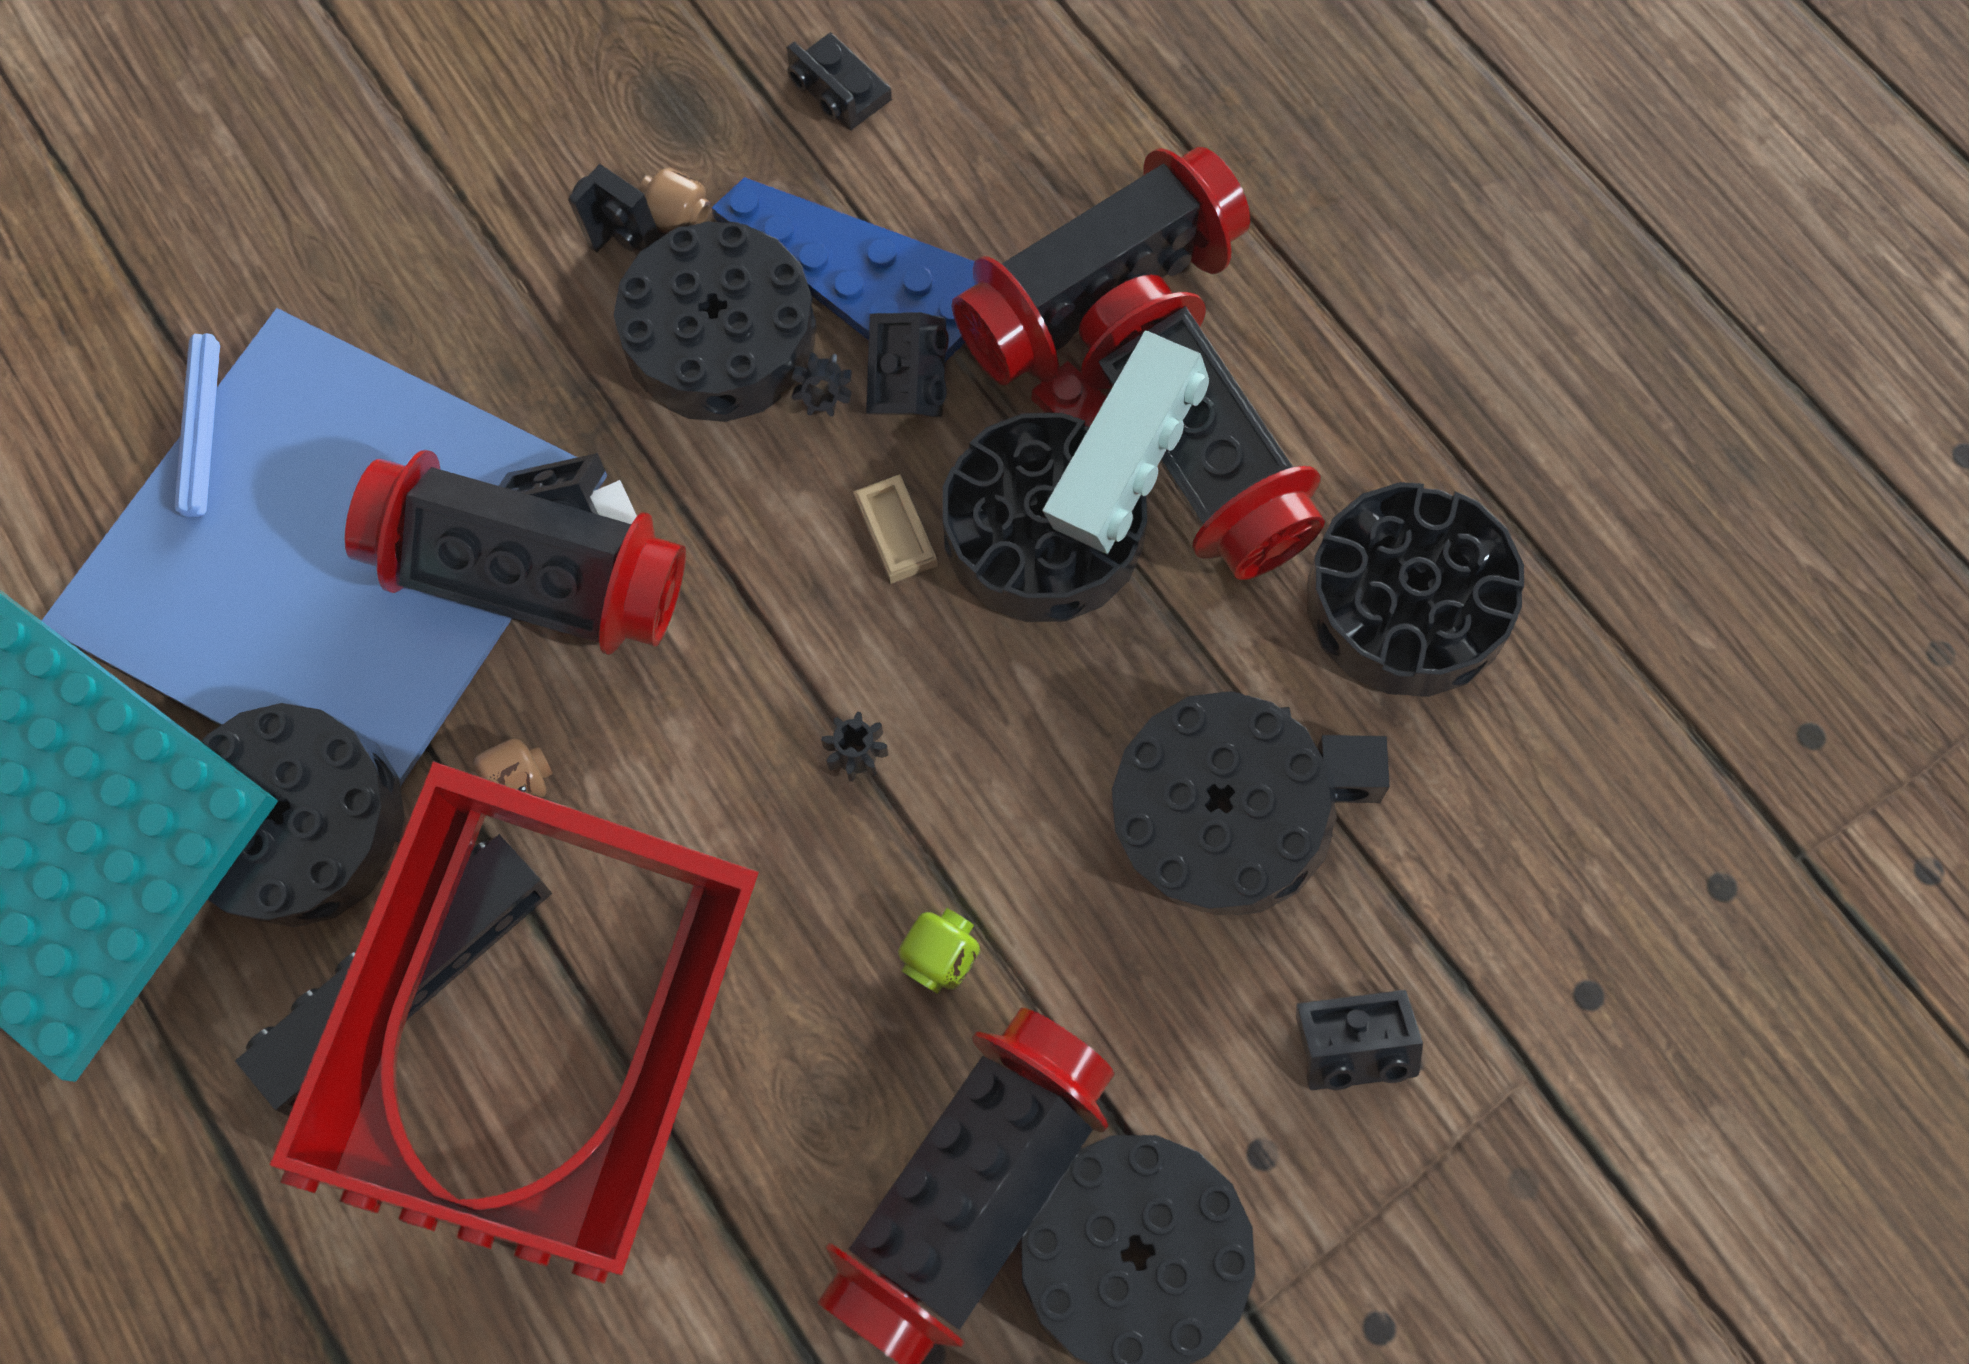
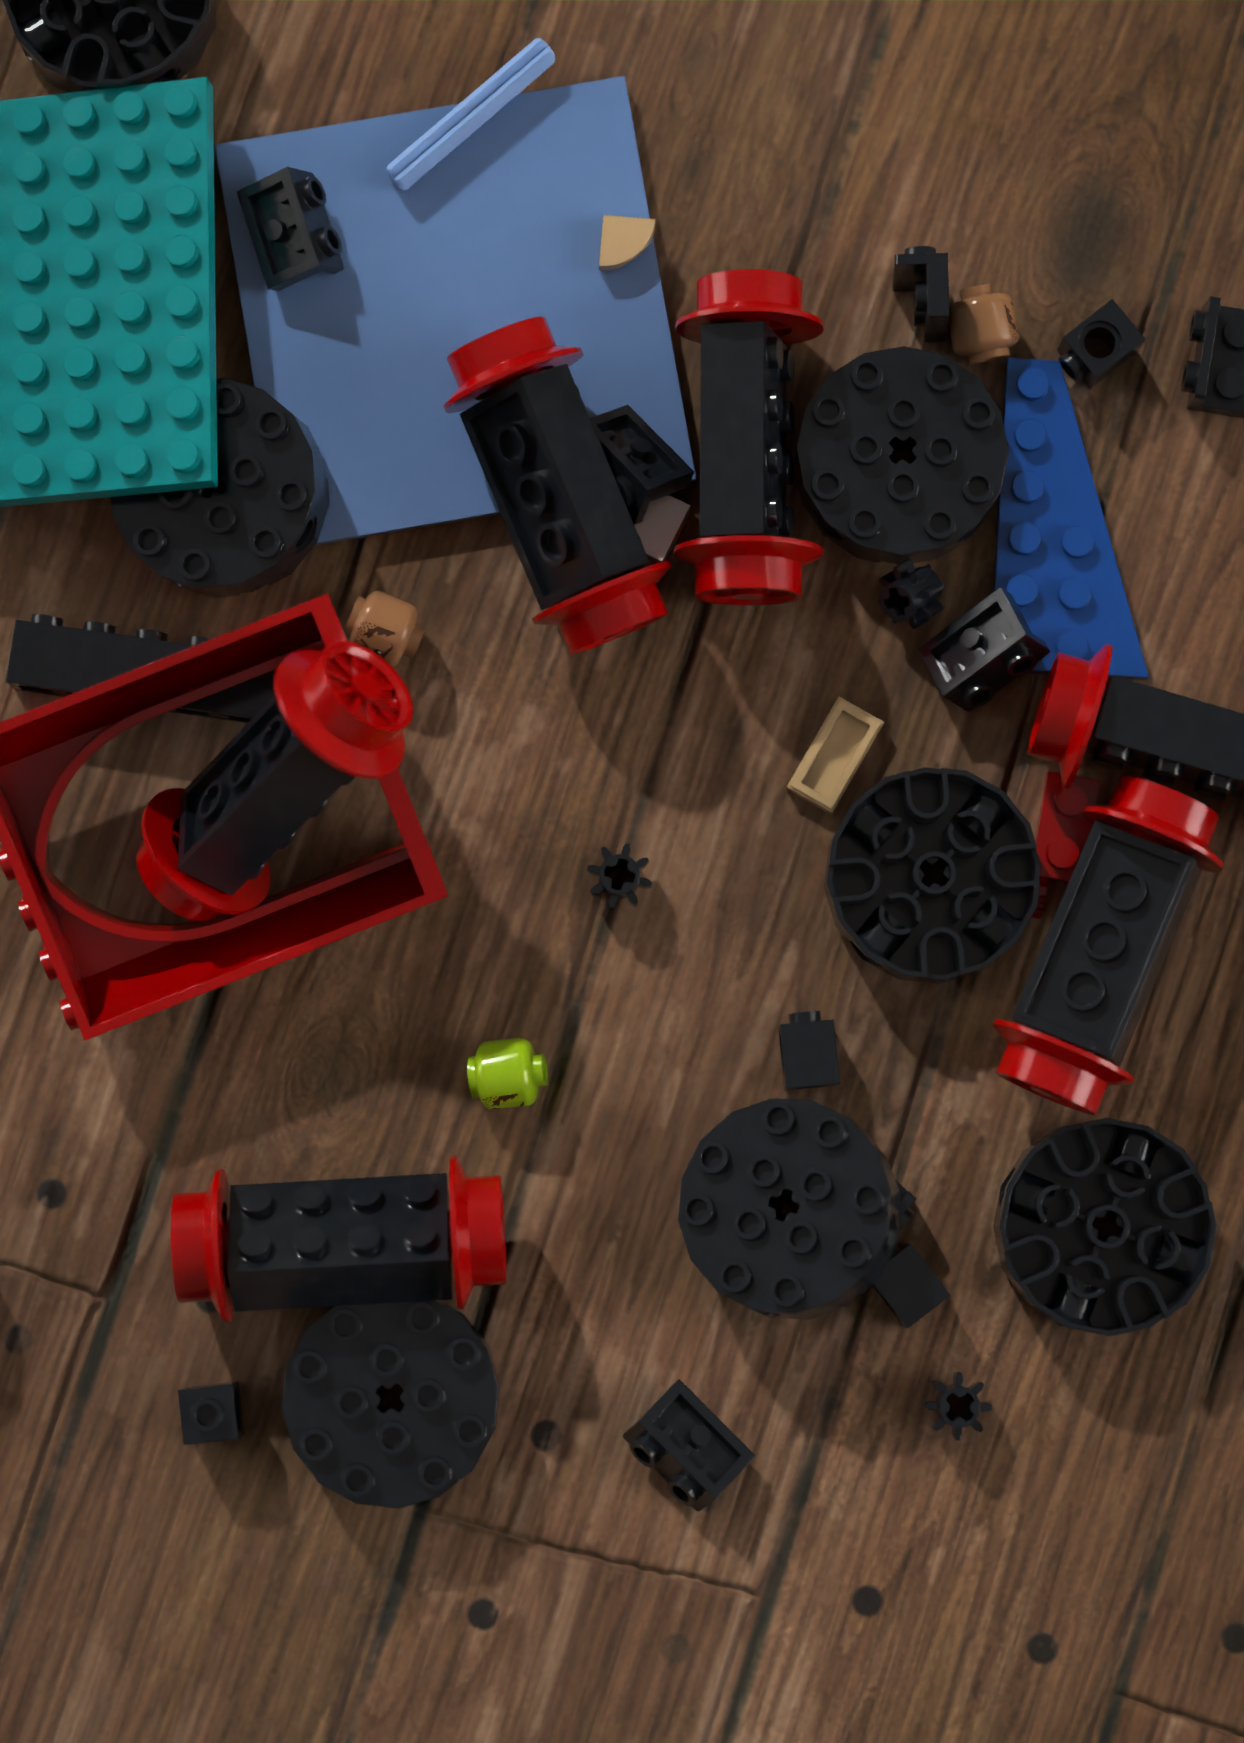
camera: 50 degrees right, 15 degrees up
light aqua brick [1042,330,1209,554] -> none
none -> brick [136,641,413,921]
none -> black bracket [236,167,344,291]
none -> tan tile [599,215,656,271]
none -> brick [674,269,824,606]
none -> black brick [778,1011,840,1091]
none -> black gear [923,1372,992,1441]
none -> black brick [1057,299,1145,389]

